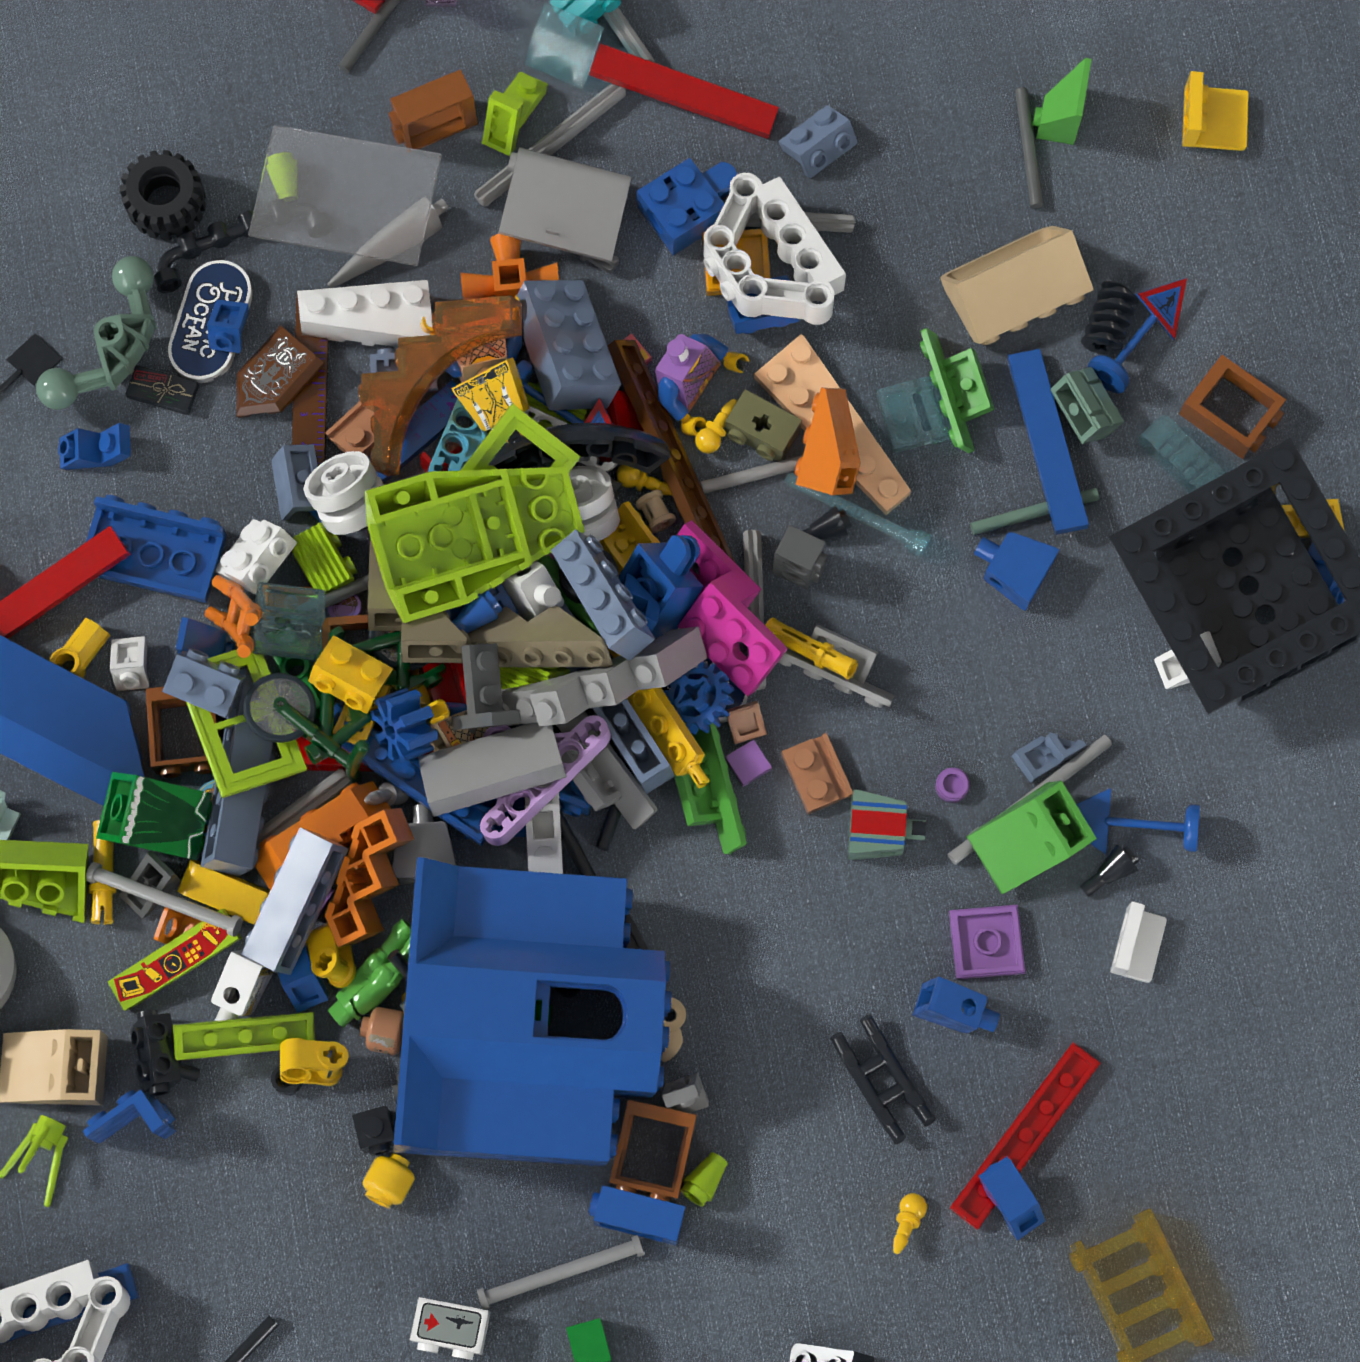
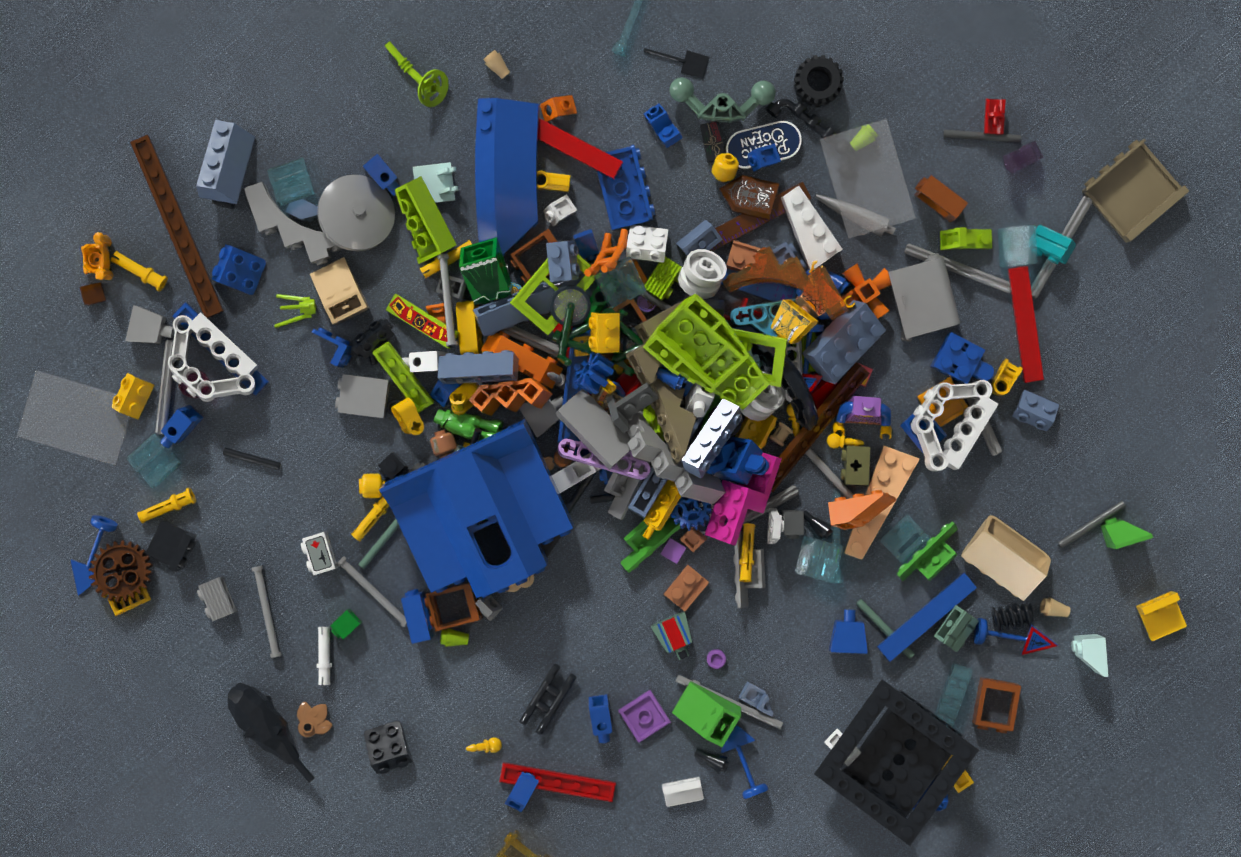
camera: 70 degrees right, 15 degrees up
none -> light grey panel [335,374,390,418]
none -> yellow pin [351,496,389,542]
none -> sand green bar [358,519,399,569]
none -> dark orange tile [554,448,573,468]
none -> yellow head [712,153,739,182]
none -> white wing [767,508,784,544]
none -> clear light blue slope [795,536,844,583]
none -> yellow piece [991,358,1023,396]
none -> tan cone [1040,597,1070,618]
none -> light aqua slope [1071,634,1108,677]

